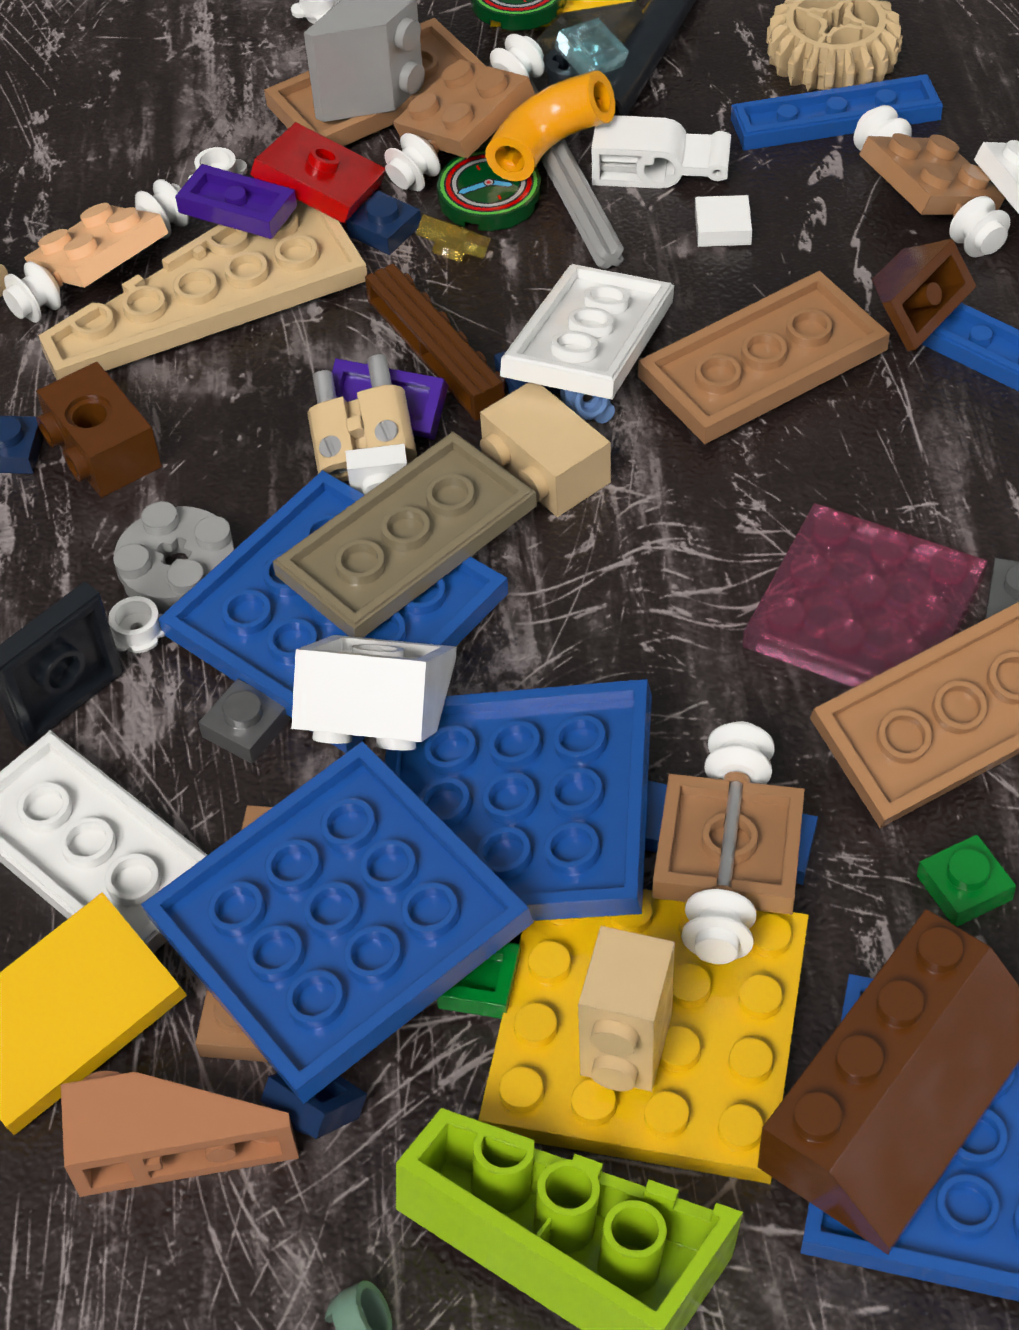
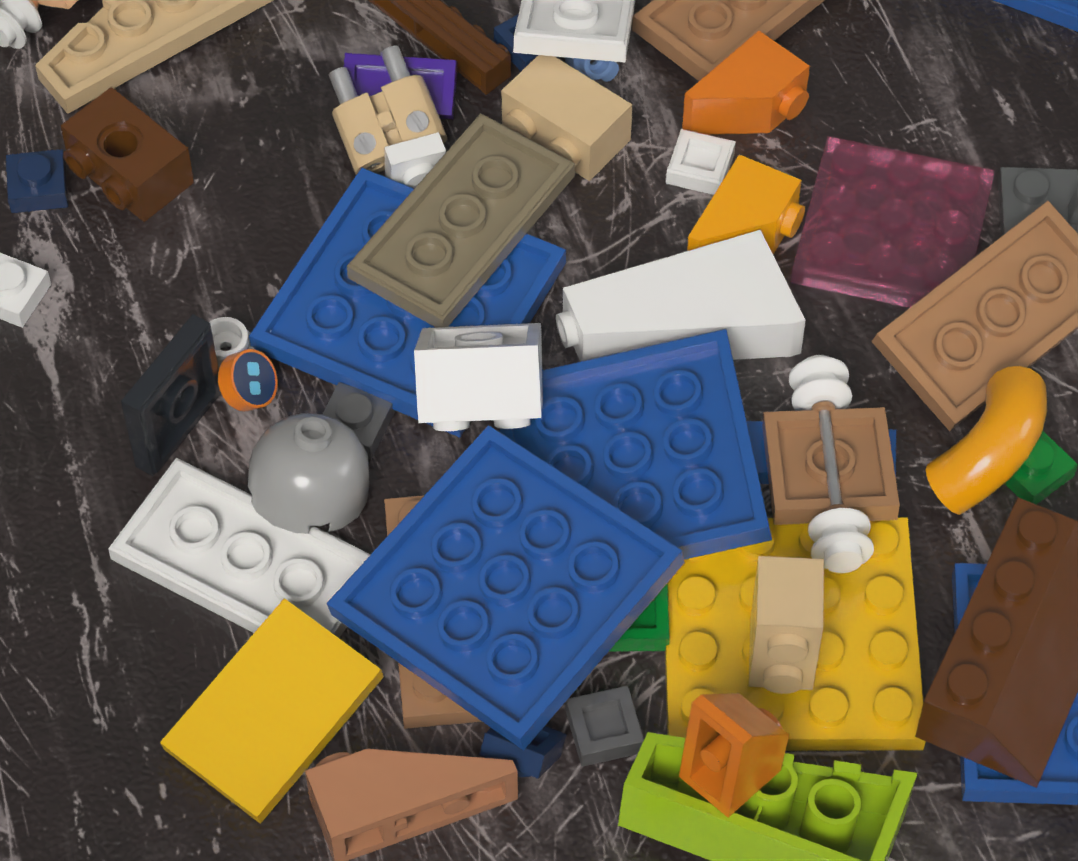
camera: 15 degrees left, 5 degrees up
light grey plate [113,501,234,613] -> none
none -> tile [218,349,278,412]
none -> light grey cylinder [248,413,369,534]
none -> white slope [556,230,806,362]
none -> flat silver plate [566,686,644,767]
none -> white tile [666,129,736,195]
none -> orange slope [679,693,789,818]
none -> orange slope [682,31,810,135]
none -> light orange slope [687,154,805,254]
none -> light orange cylinder [925,366,1047,515]

